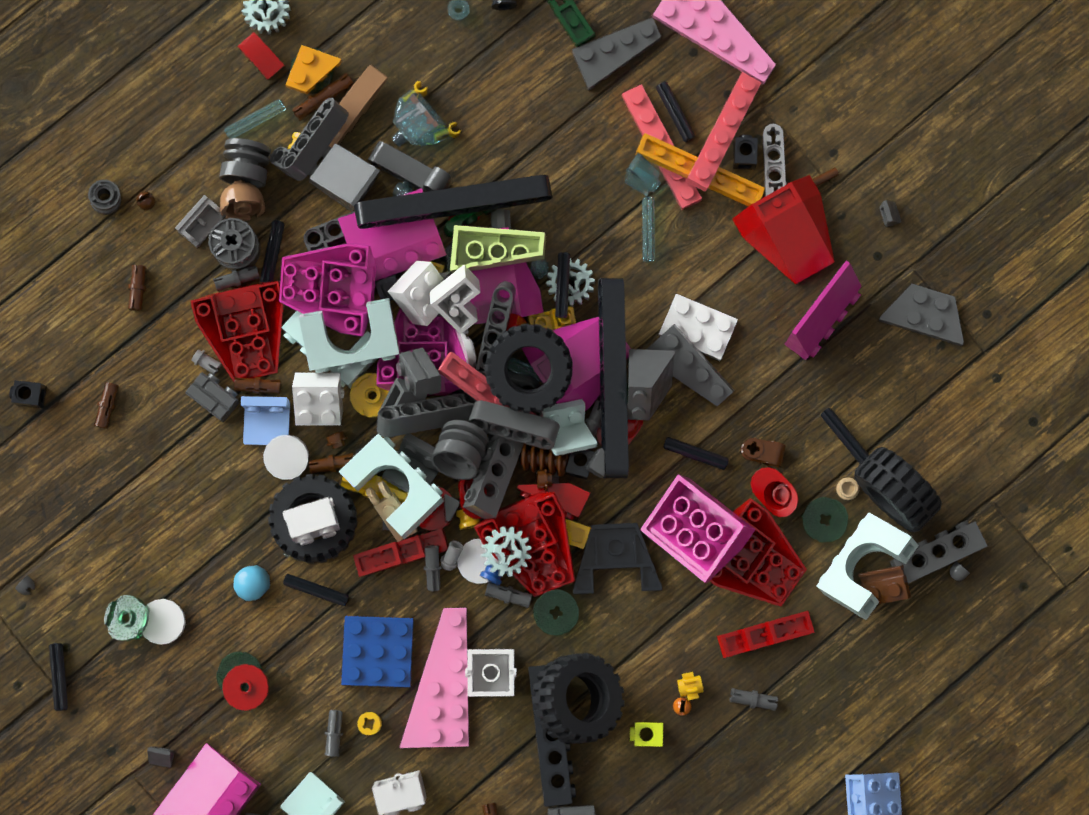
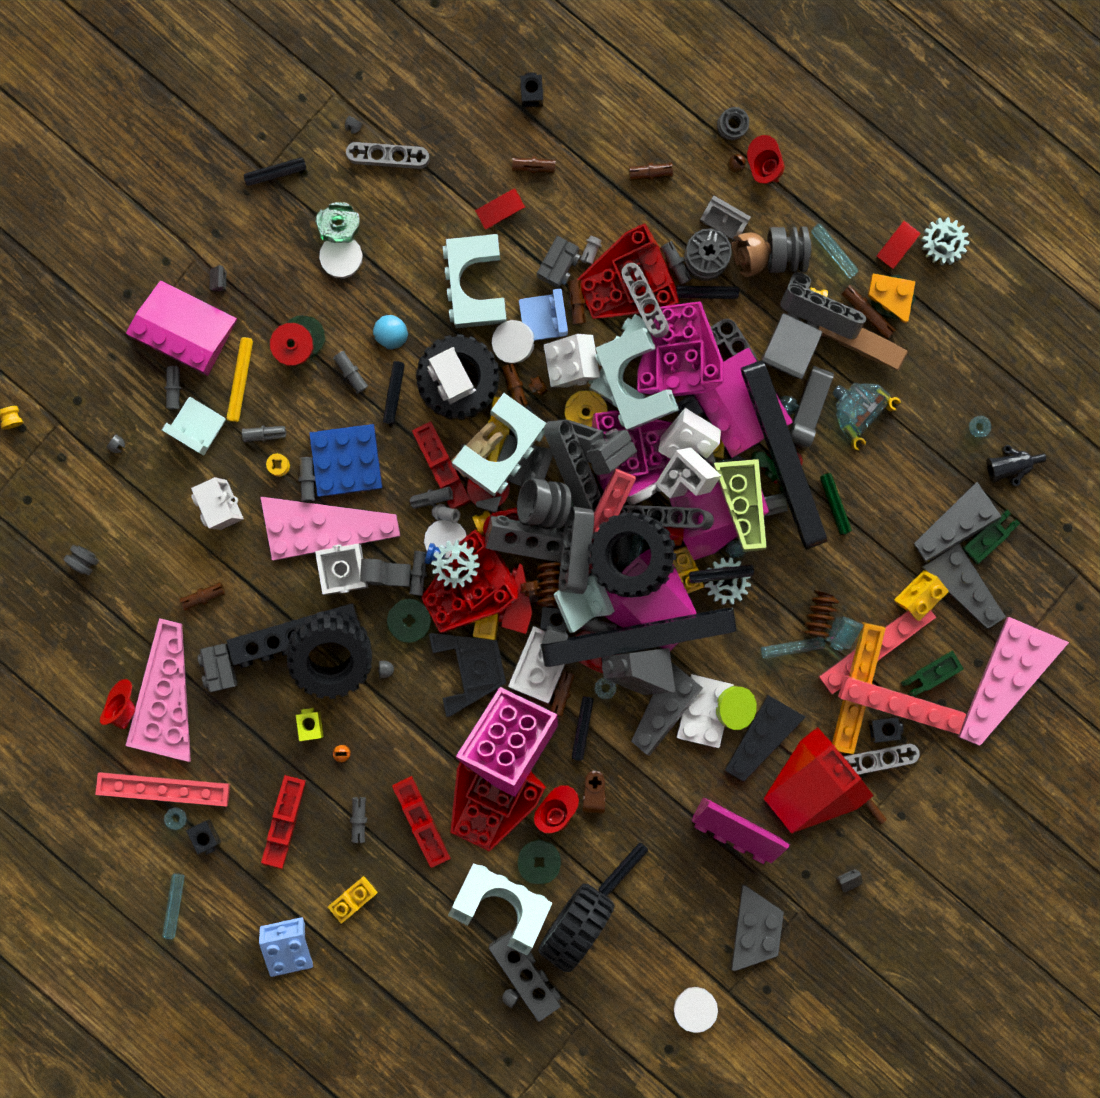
camera: 70 degrees right, 5 degrees up
black axle [656,82,695,142] -> none
yellow gear [677,672,704,701] -> none
tan plate [836,478,859,500] -> none
reddish brown plate [858,565,911,604] -> none
none -> yellow axle [227,337,253,422]
none -> red slope [261,775,306,870]
none -> dark grey pin [298,457,316,502]
none -> yellow slope [328,876,378,924]
none -> dark grey pin [333,351,368,394]
none -> light grey beam [346,142,430,169]
none -> dark grey beam [360,559,411,587]
none -> dark grey hinge [378,661,394,678]
none -> light aqua arch [443,234,506,328]
none -> red slope [475,188,525,230]
none -> white plate [508,626,565,703]
none -> reddish brown pin [551,671,575,717]
none -> clear light blue plate [595,677,616,699]
none -> light grey beam [622,263,669,338]
none -> white tile [674,987,718,1033]
none -> lime tile [716,686,757,730]
none -> black wing [724,695,805,781]
none -> red piece [747,135,785,184]
none -> reddish brown piece [802,590,840,638]
none -> dark green axle [820,473,852,535]
none -> yellow bracket [894,570,948,621]
none -> dark green hinge [901,650,964,697]
none -> dark grey wing [914,482,1001,563]

